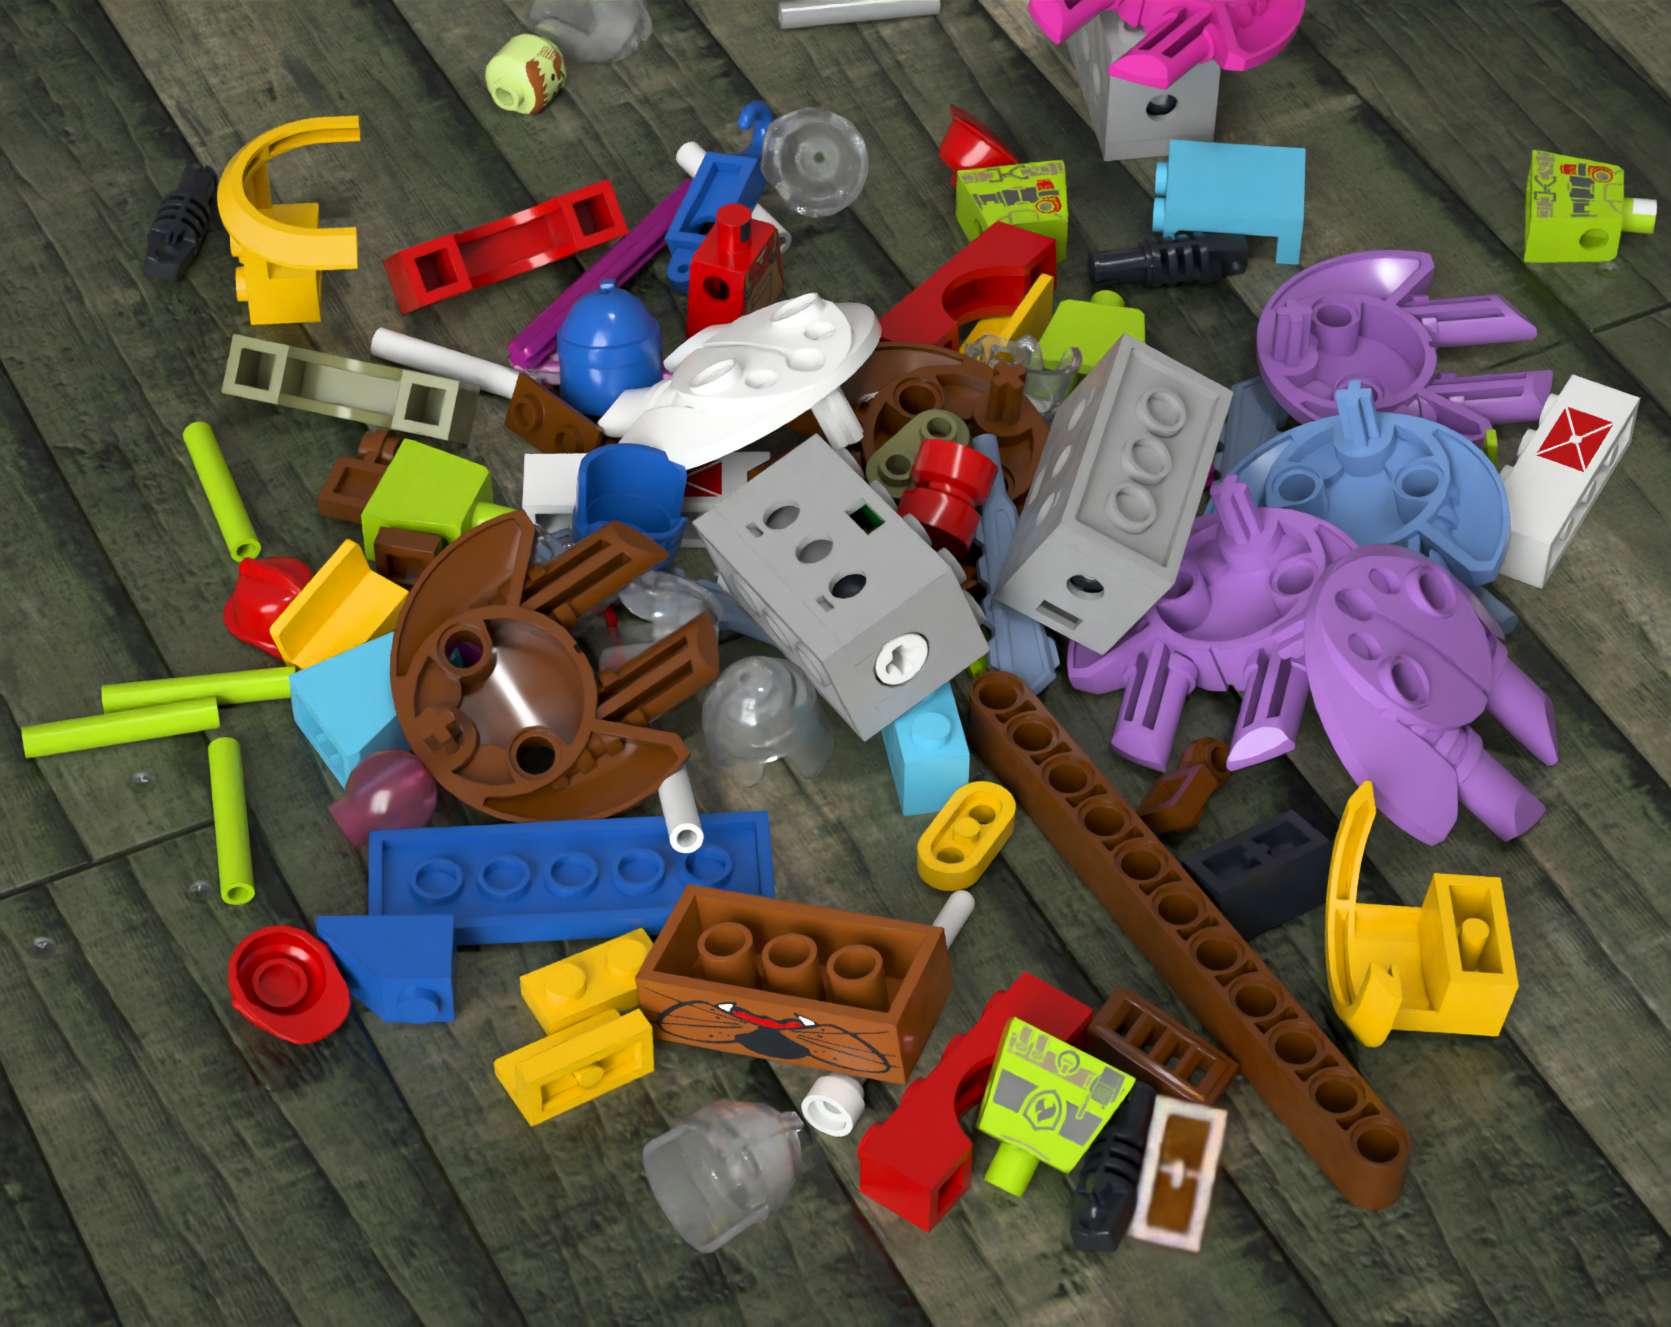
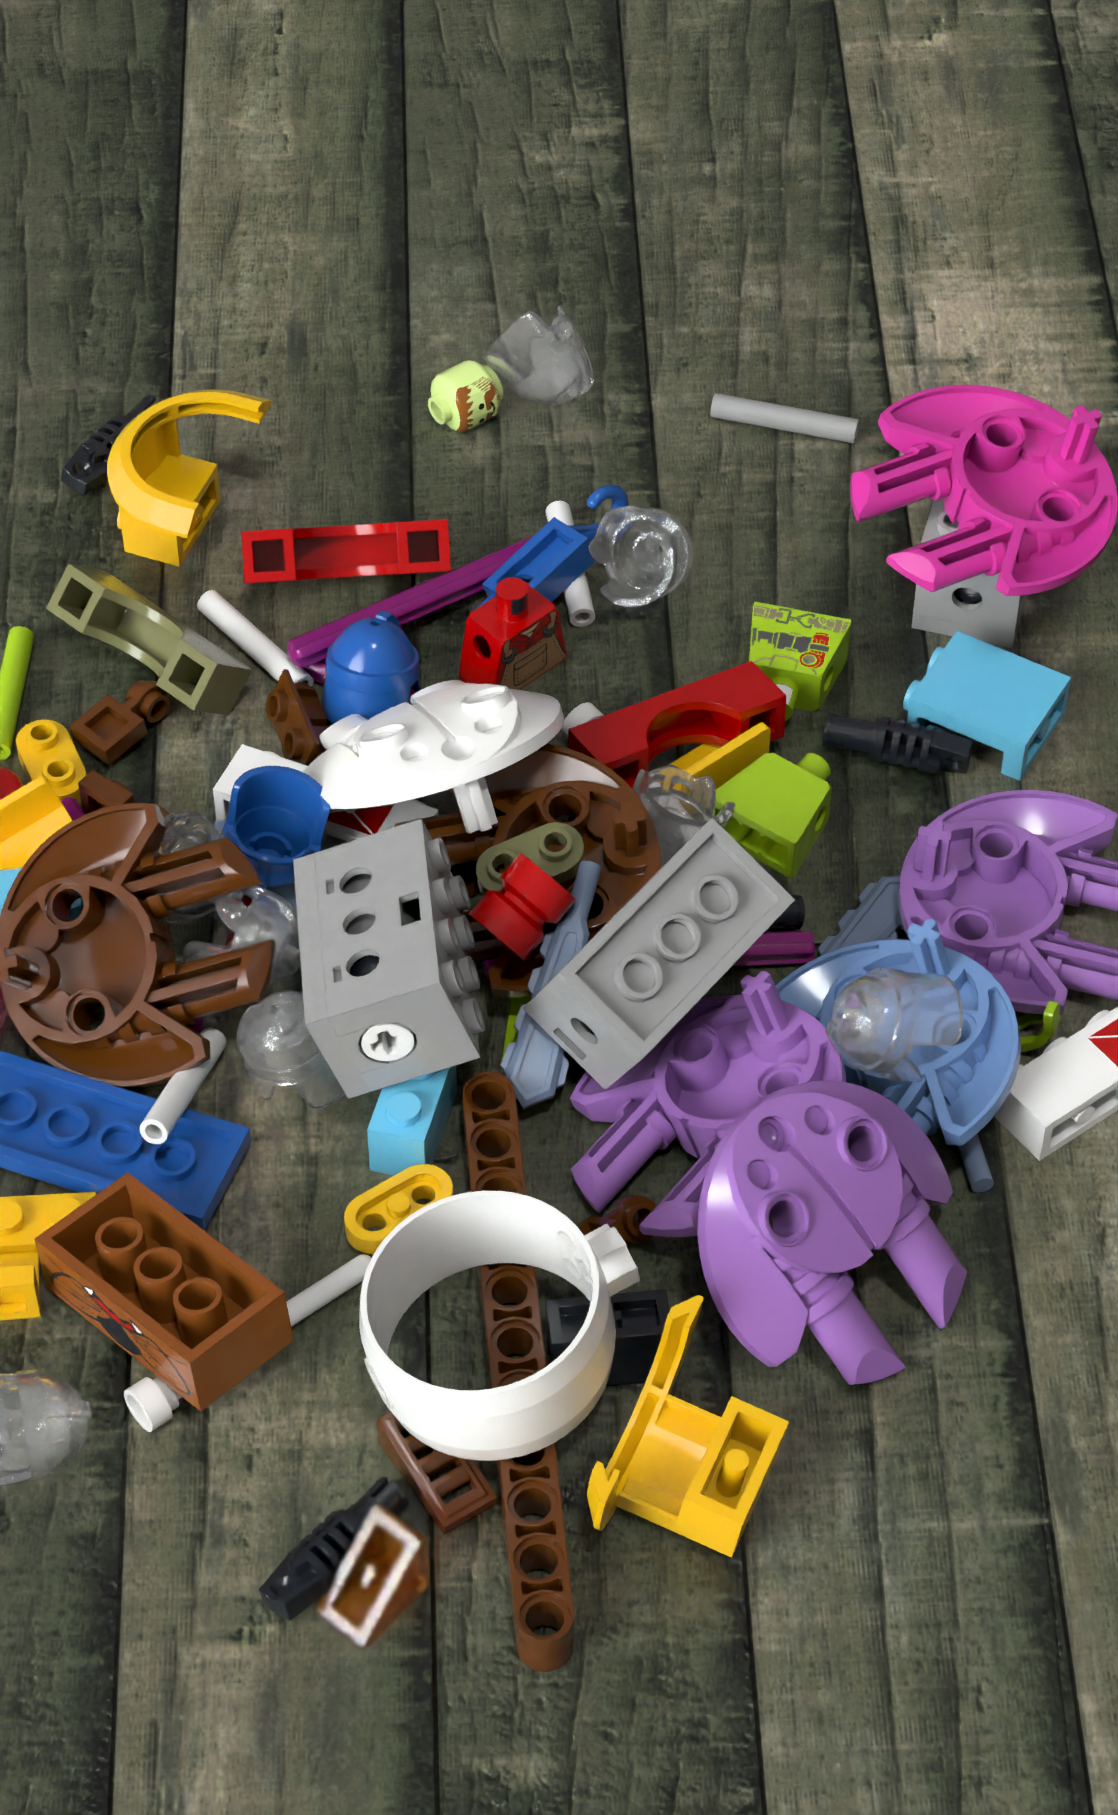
camera: 25 degrees right, 5 degrees up
lime torso [361,438,517,561] -> none
red arch [857,971,1094,1233] -> none
red piece [938,104,1020,189] -> none
torso [975,1017,1136,1199] -> none
none -> yellow plate [16,720,86,804]
none -> white cylinder [359,1191,640,1461]
none -> clear helmet [825,967,963,1082]

